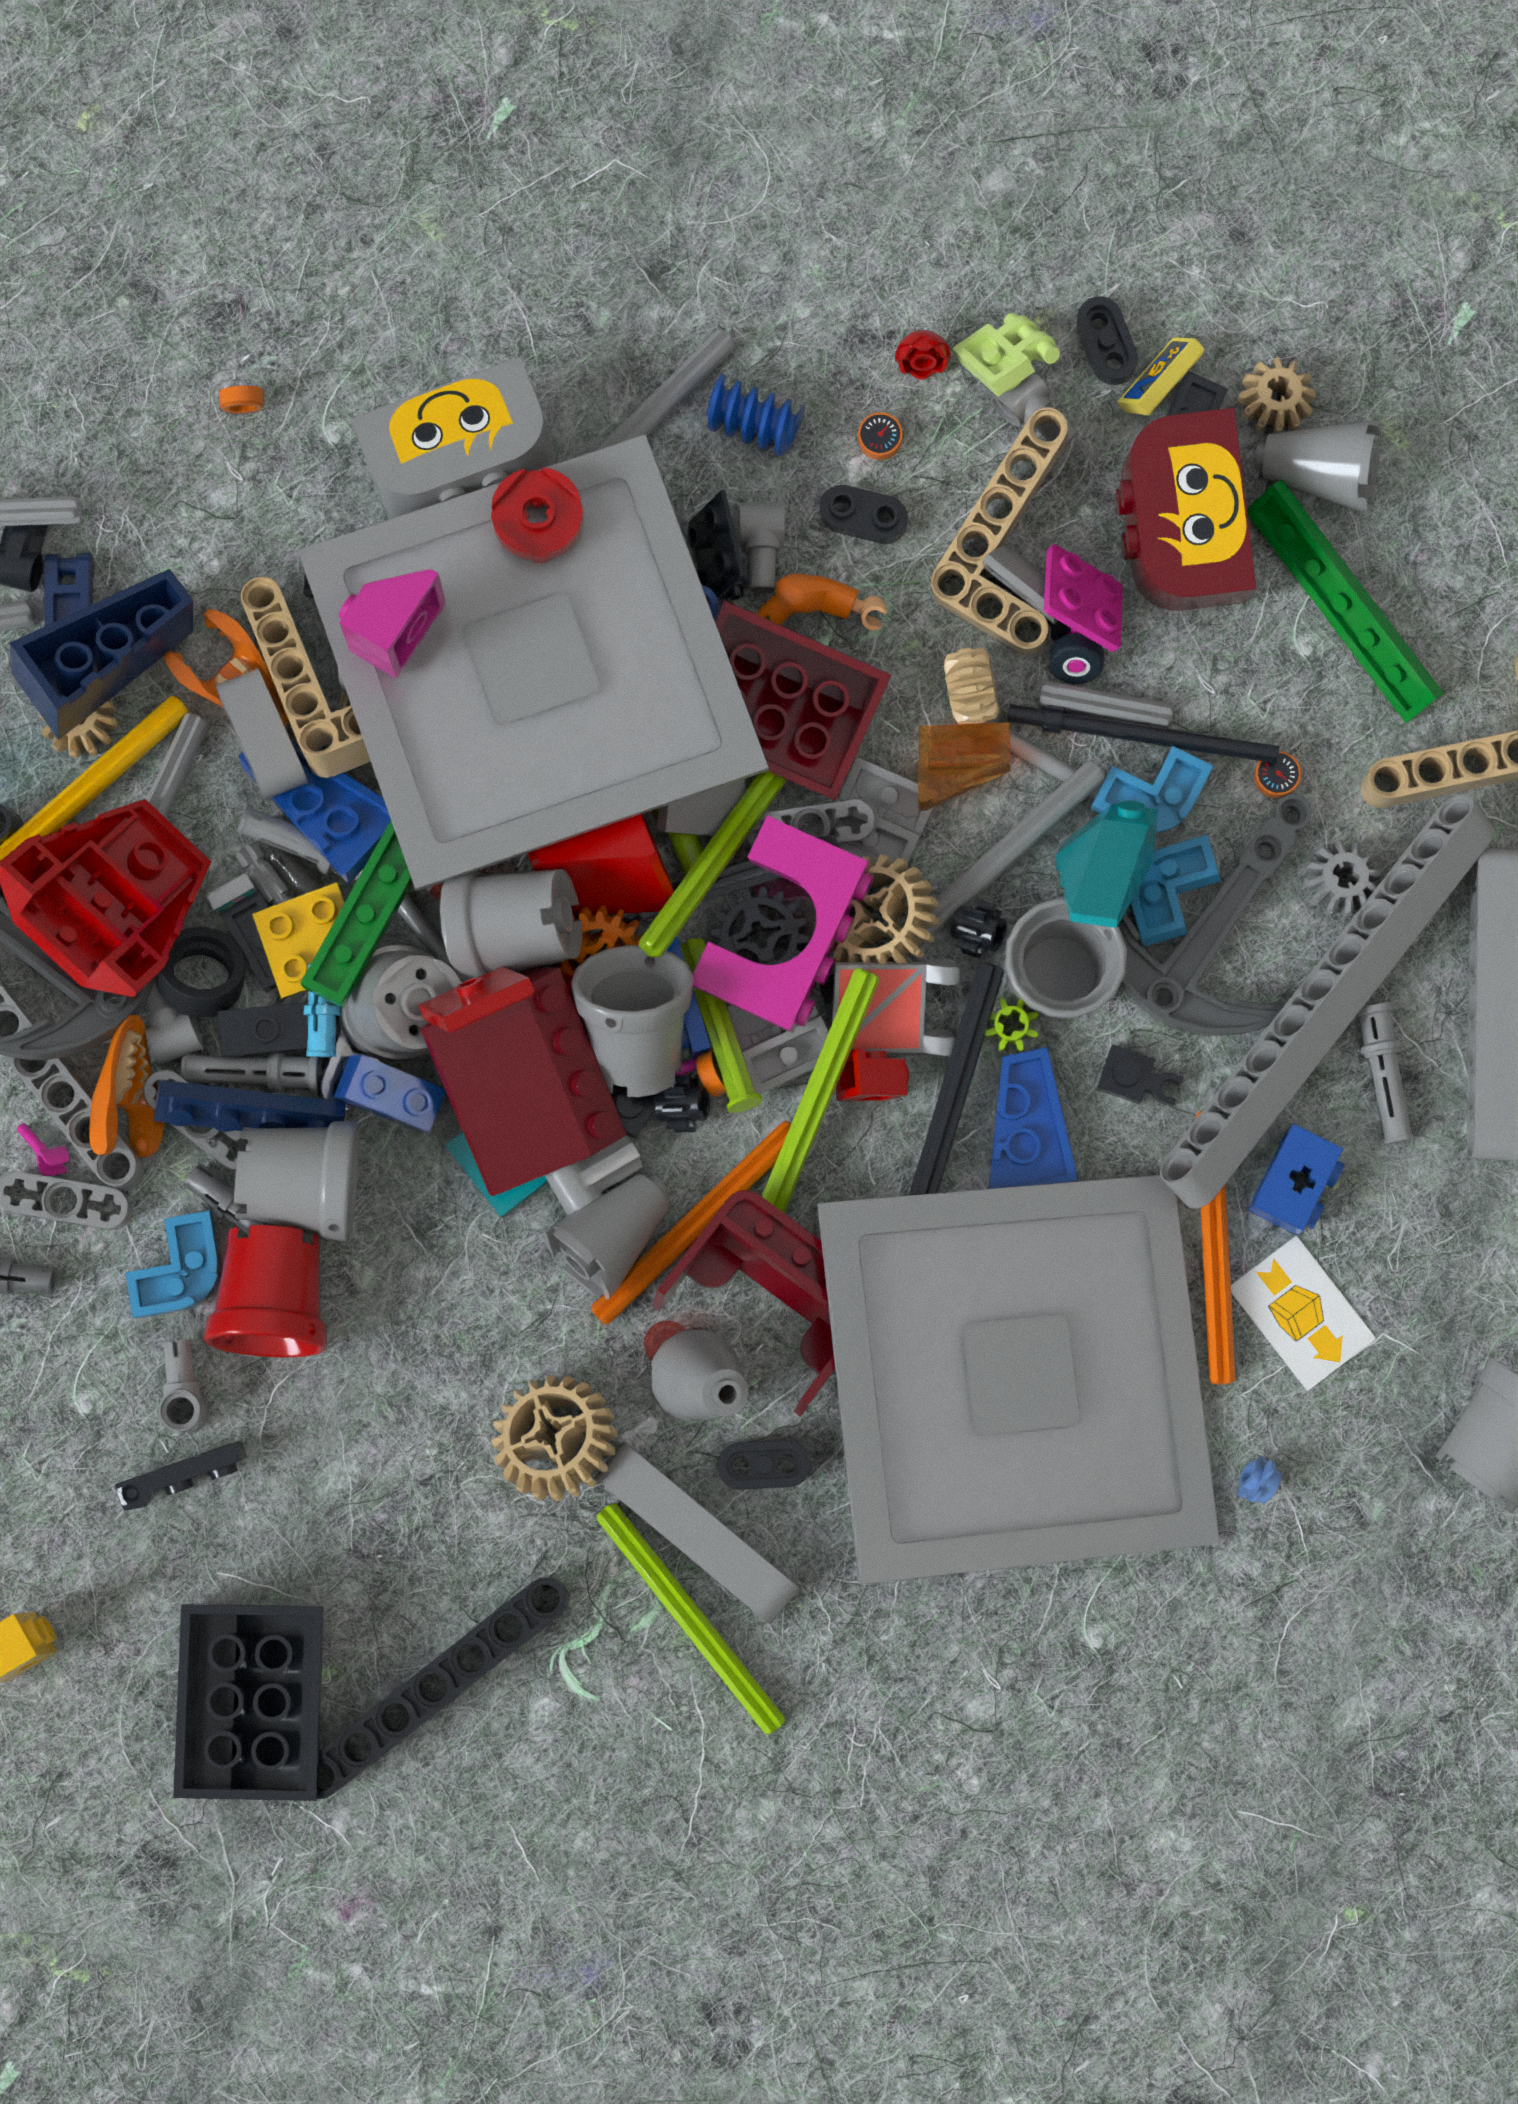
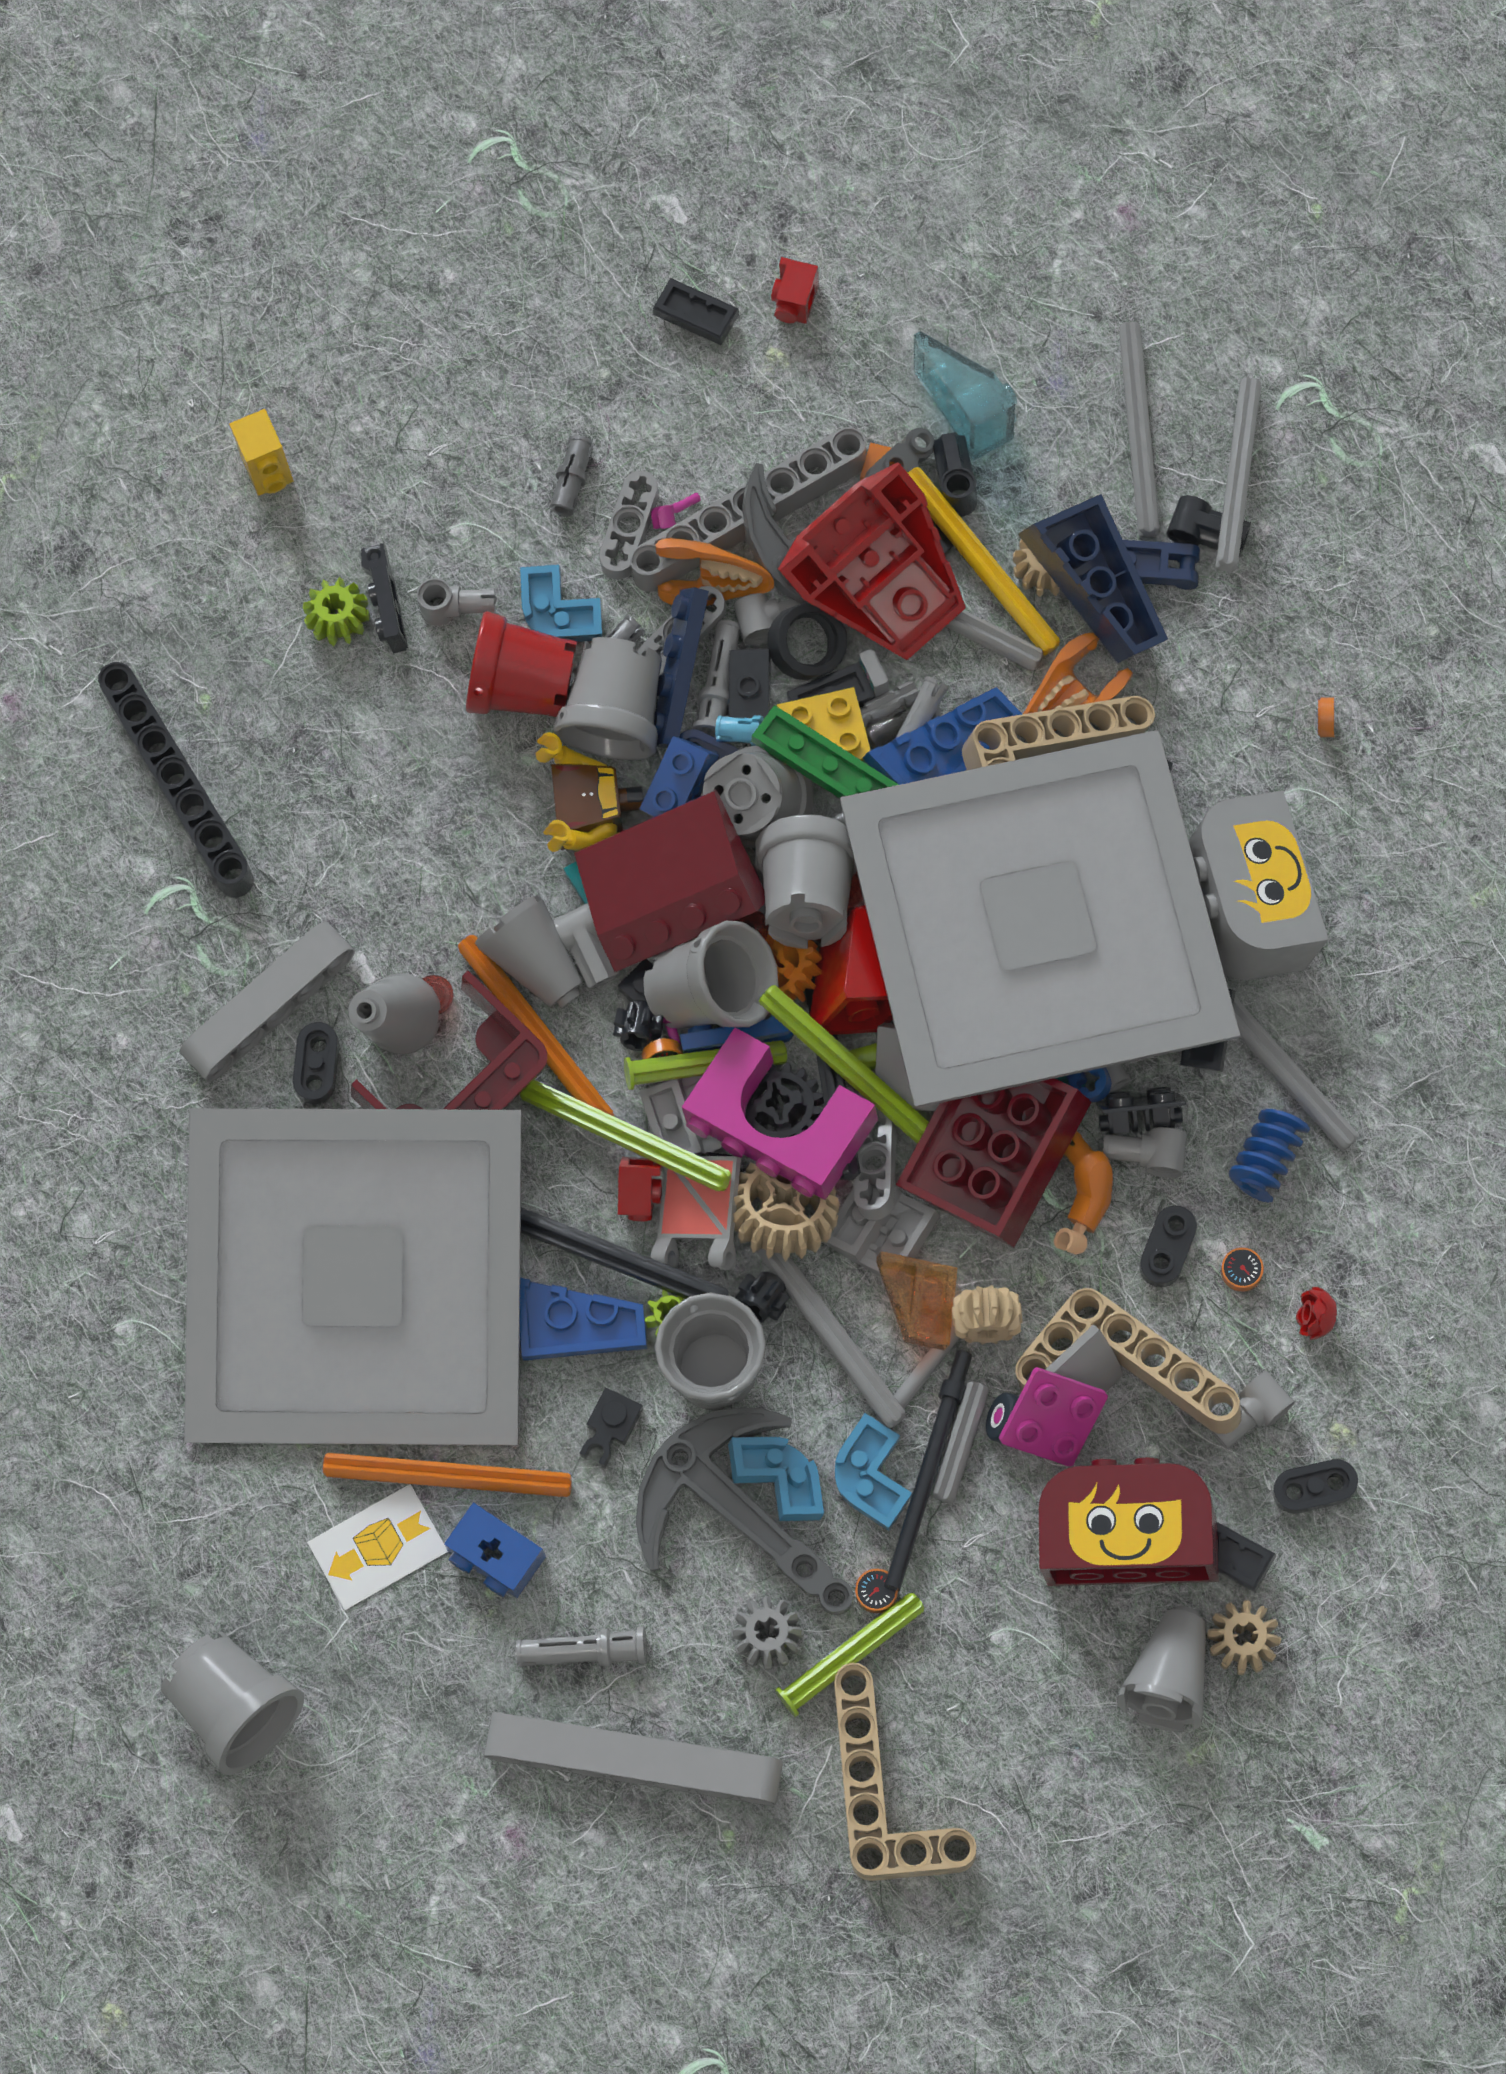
camera: 100 degrees right, 10 degrees down
black slope [173,1603,324,1801] -> none
light grey beam [215,668,307,800] -> none
dark pink slope [339,569,446,679] -> none
red plate [418,966,535,1033] -> none
red plate [491,467,584,564] -> none
tan gear [491,1375,618,1502] -> none
lime axle [596,1503,785,1735] -> none
yellowish green plate [952,313,1060,397] -> none
teal wedge [1055,801,1158,928] -> none
light yellow tile [1117,337,1205,415] -> none
light grey beam [1159,794,1495,1209] -> none
medium blue plate [1238,1456,1282,1503] -> none
green plate [1247,480,1444,723] -> none
none -> lime gear [303,577,370,647]
none -> torso [535,732,644,852]
none -> lime axle [775,1593,925,1717]

